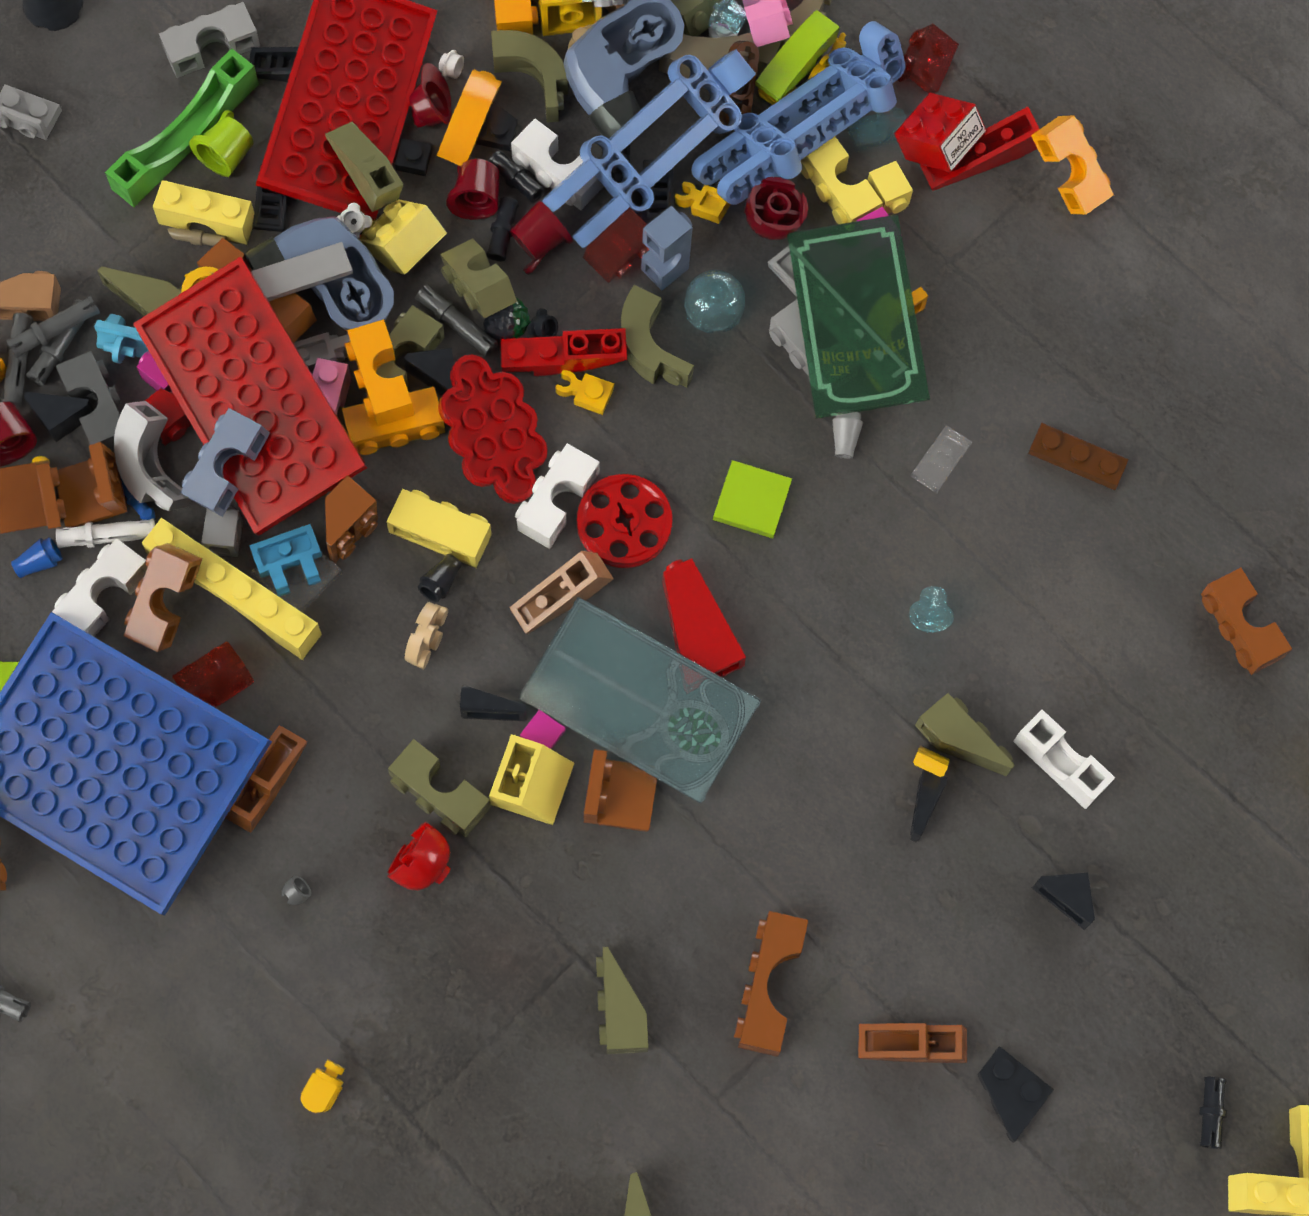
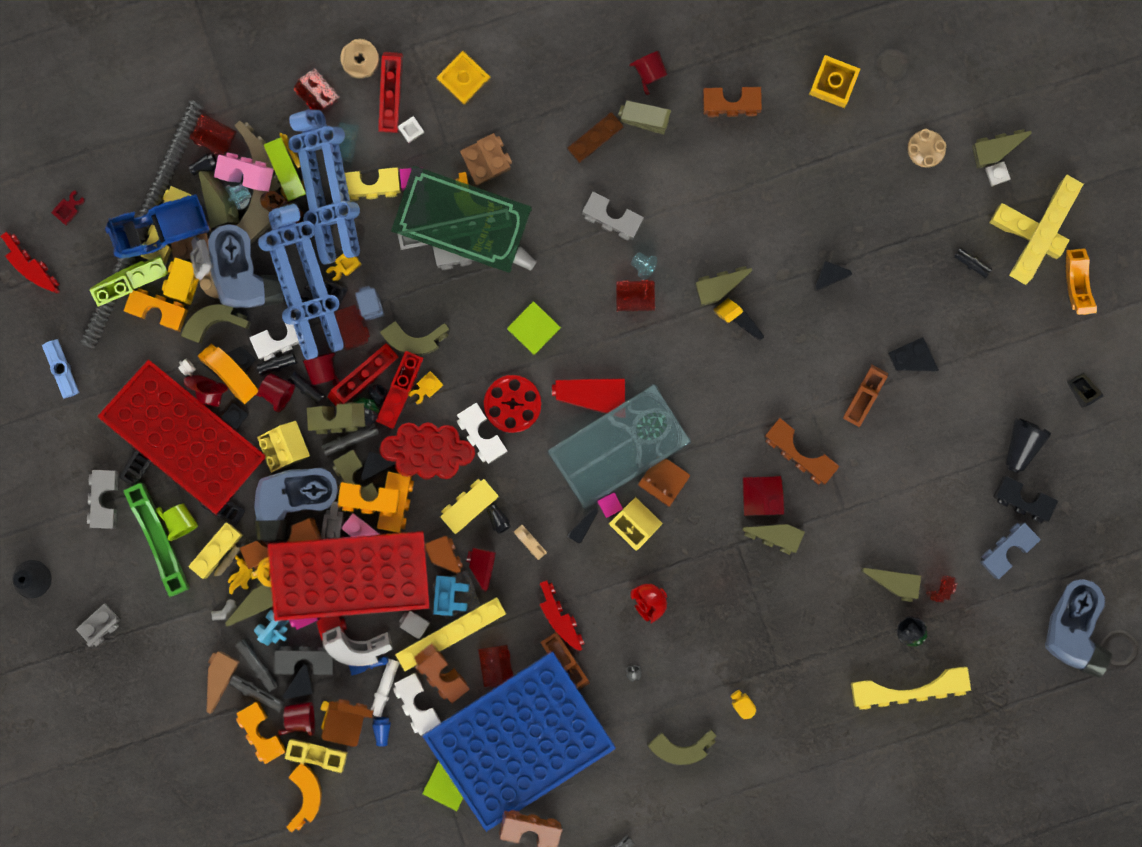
camera: 55 degrees left, 15 degrees up
dark grey pin [6,295,100,358] -> none
dark orange bracket [57,442,128,527] -> none
sand blue arch [180,408,270,517] -> none
light grey tile [252,242,353,301] -> none
olive slope [325,122,404,212] -> none
white plate [337,203,372,239] -> none
olive arch [388,739,491,837] -> none
medium nougat slope [509,551,614,634] -> none
clear light blue cylinder [684,270,746,333] -> none
dark red cylinder [745,177,808,240] -> none
light yellow brick [867,161,913,214] -> none
red brick [894,92,987,173] -> none
clear plate [911,425,972,493] -> none
white arch [1013,710,1115,809] -> none
light orange arch [1031,115,1114,215] -> none
none -> light grey arm [211,599,237,621]
none -> yellow piece [228,555,253,595]
none -> red slope [328,344,399,407]
none -> tan plate [340,39,379,78]
none -> white plate [398,116,424,143]
none -> yellow tile [437,51,490,105]
none -> medium nougat plate [460,133,512,186]
none -> dark red slope [466,548,496,591]
none -> red slope [540,580,584,651]
none -> light grey arch [582,192,644,241]
none -> clear red bracket [616,280,655,311]
none -> olive slope [618,100,671,135]
none -> dark red hat [629,51,668,95]
none -> olive arch [647,729,717,765]
none -> dark red slope [743,476,784,516]

